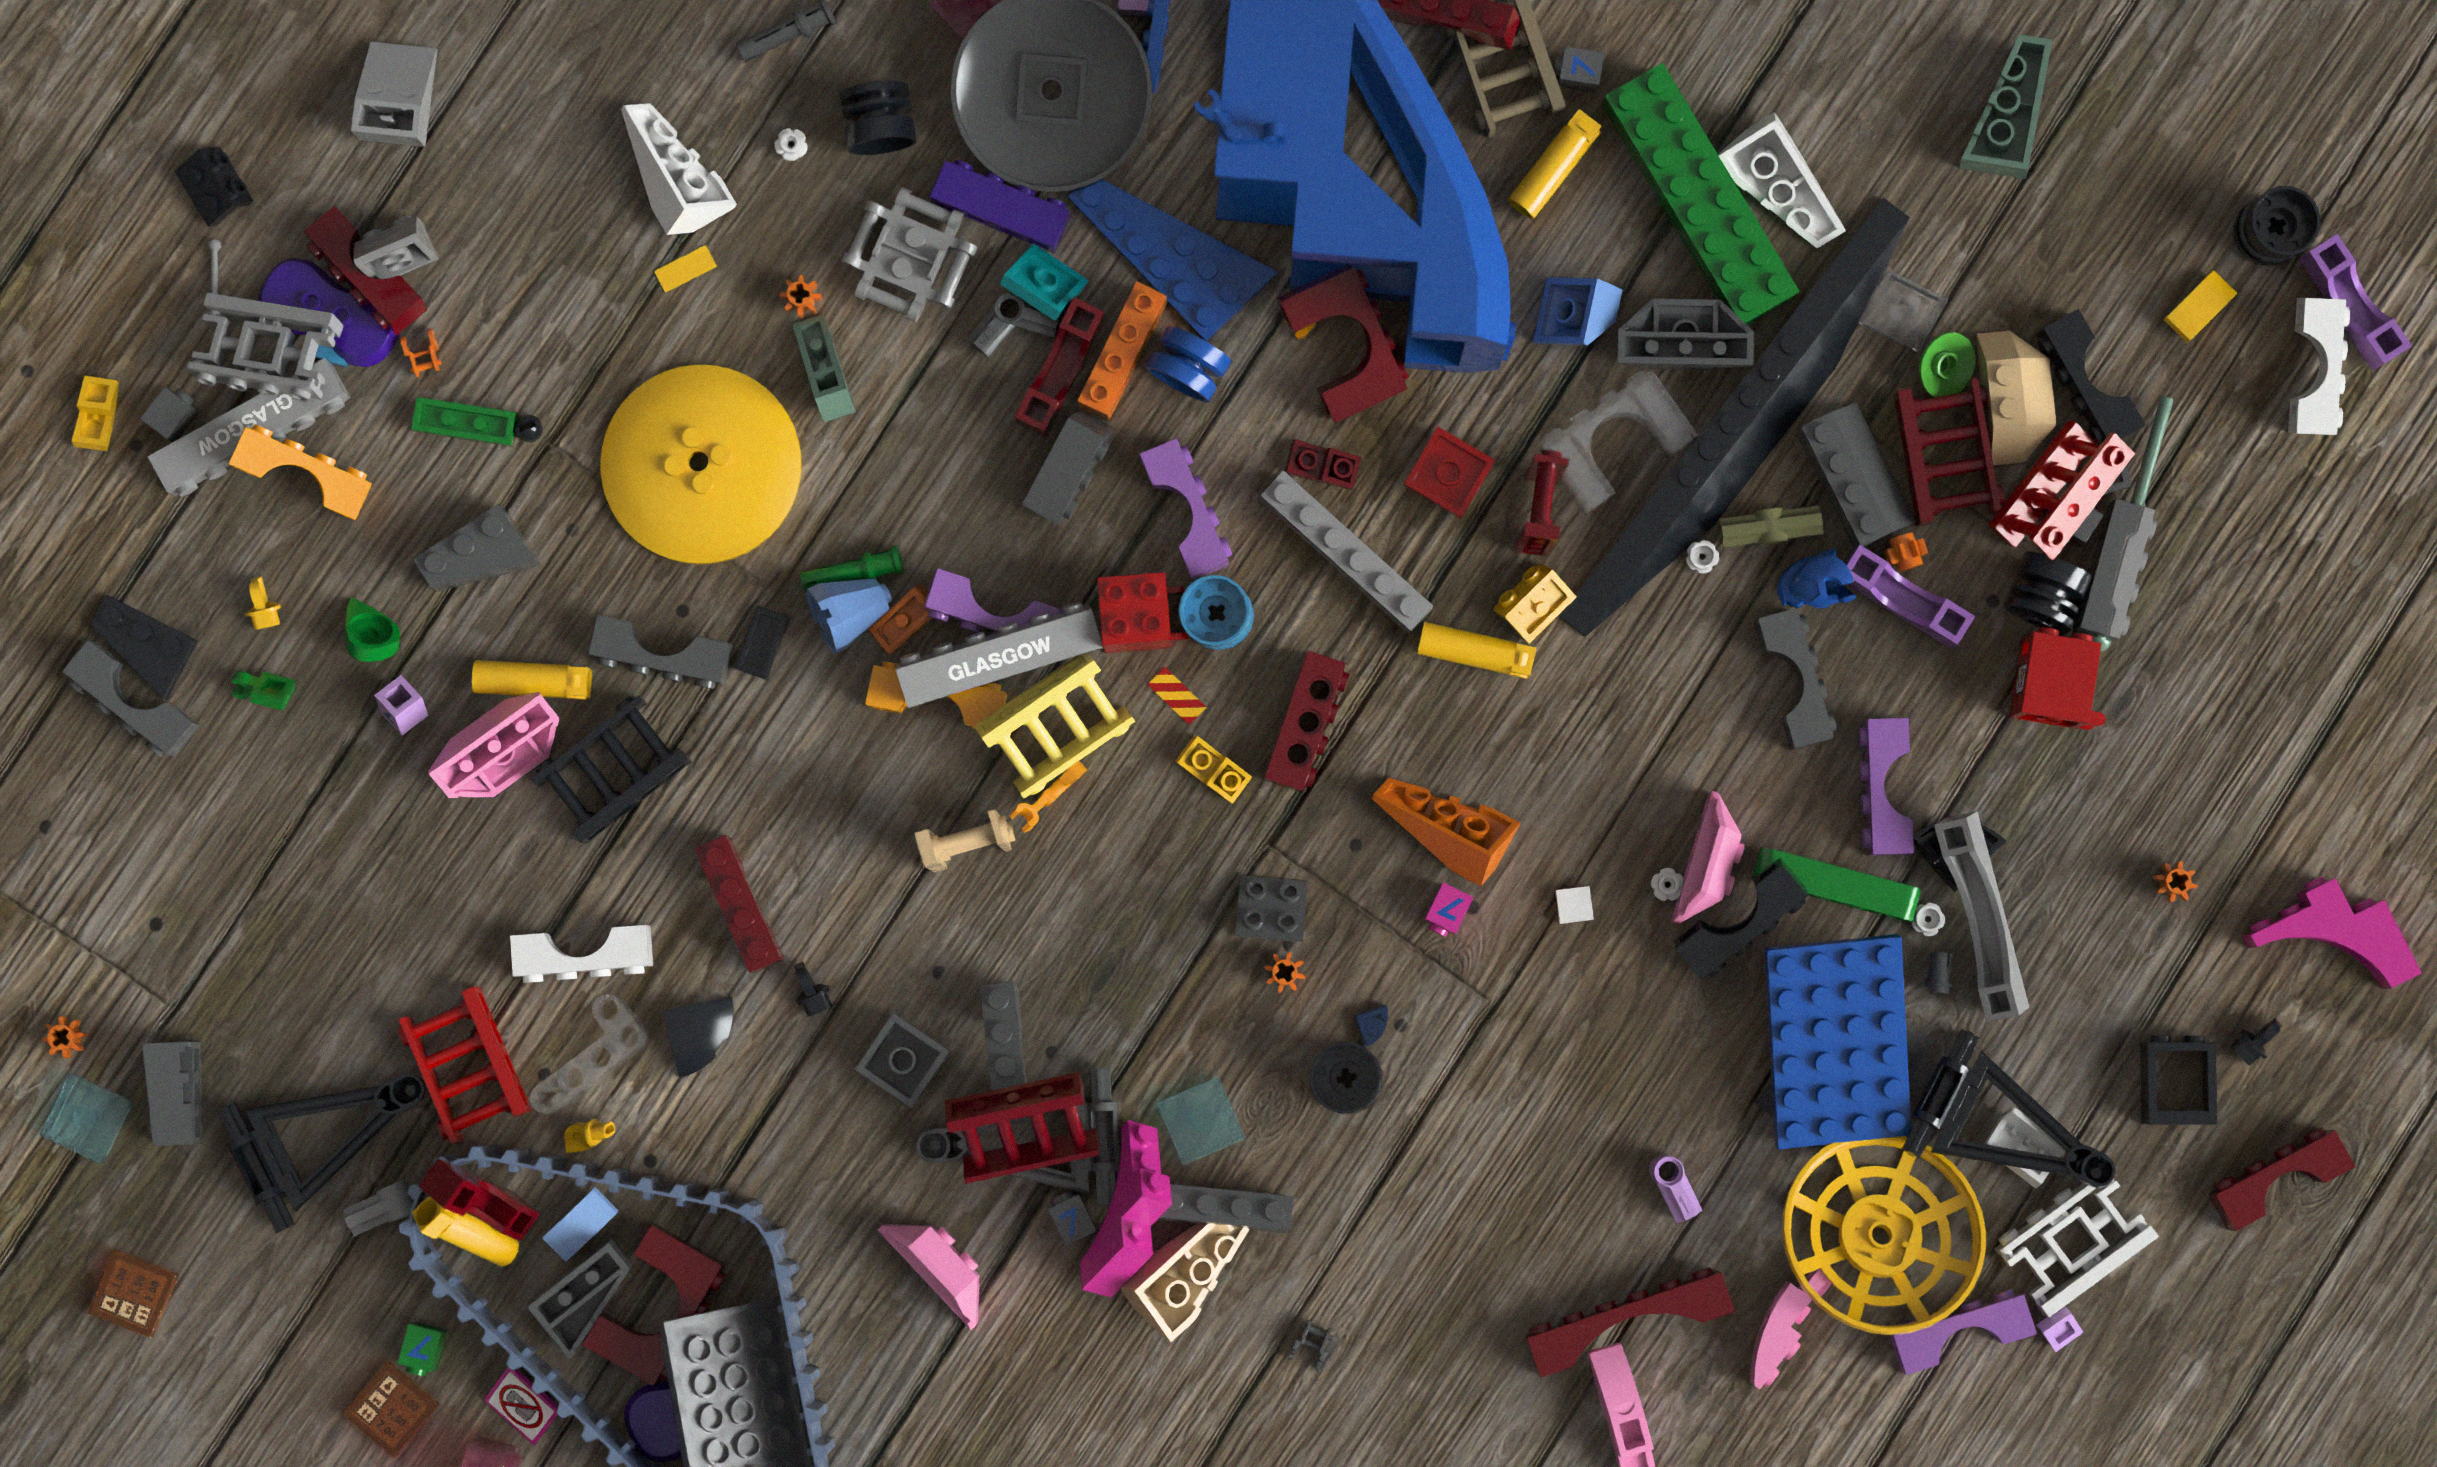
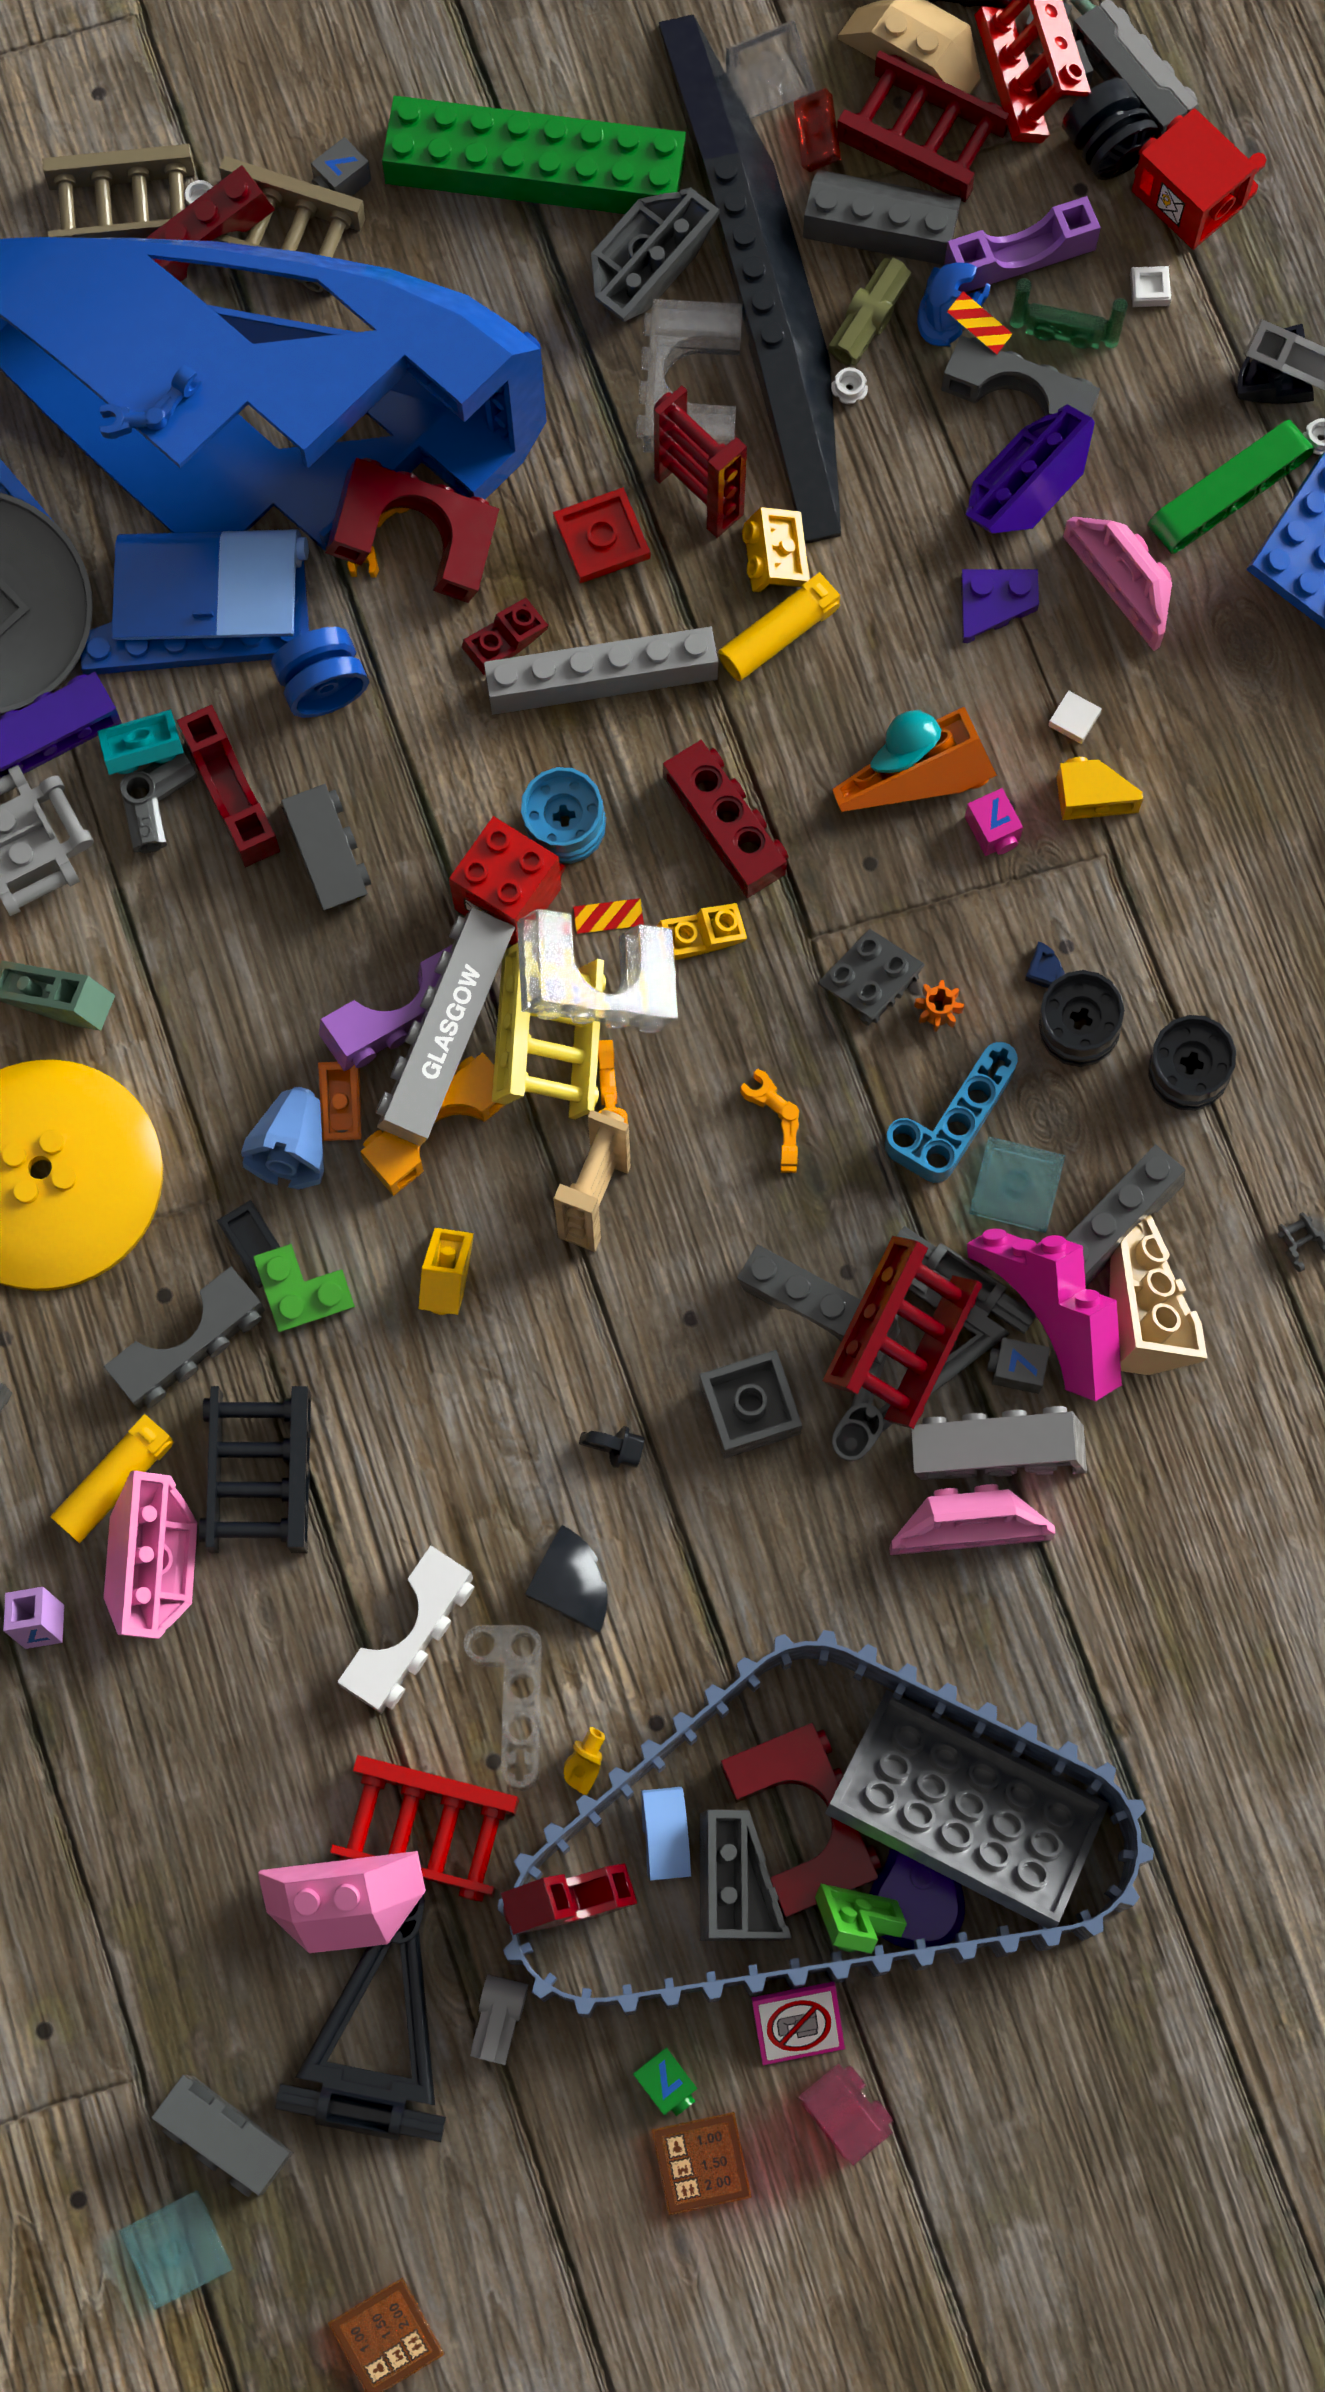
camera: 55 degrees left, 10 degrees down
orange gear [42,1016,88,1058] -> none
yellow piece [412,1196,519,1267] -> none
dark red arch [694,835,785,973] -> none
green pin [800,545,904,592] -> none
orange brick [1078,281,1167,422] -> none
medium lavender arch [1140,438,1232,581] -> none
yellow piece [1507,109,1602,220] -> none
medium blue slope [1533,277,1622,345] -> none
white plate [1651,868,1684,901] -> none
black arch [1674,858,1808,980] -> none
white wedge [1718,112,1846,248] -> none
medium lavender arch [1858,718,1914,856] -> none
orange gear [1884,532,1928,572] -> none
bright green dish [1919,332,1975,397] -> none
none -> door [112,529,309,640]
none -> bright green plate [253,1244,355,1333]
none -> bright pink wedge [258,1851,426,1953]
none -> yellow slope [418,1228,474,1315]
none -> clear arch [517,909,678,1033]
none -> light orange piece [740,1069,799,1173]
none -> clear red plate [794,88,841,172]
none -> bright green plate [815,1884,907,1954]
none -> teal cap [870,710,942,773]
none -> dark azure beam [885,1042,1018,1183]
none -> light grey wedge [911,1406,1087,1480]
none -> sticker [947,291,1013,355]
none -> dark purple wing [961,569,1039,643]
none -> dark purple wedge [965,404,1095,534]
none -> clear green plate [1010,278,1128,349]
none -> yellow slope [1056,757,1143,820]
none -> white tile [1130,266,1171,307]
none -> black wheel [1148,1015,1236,1111]

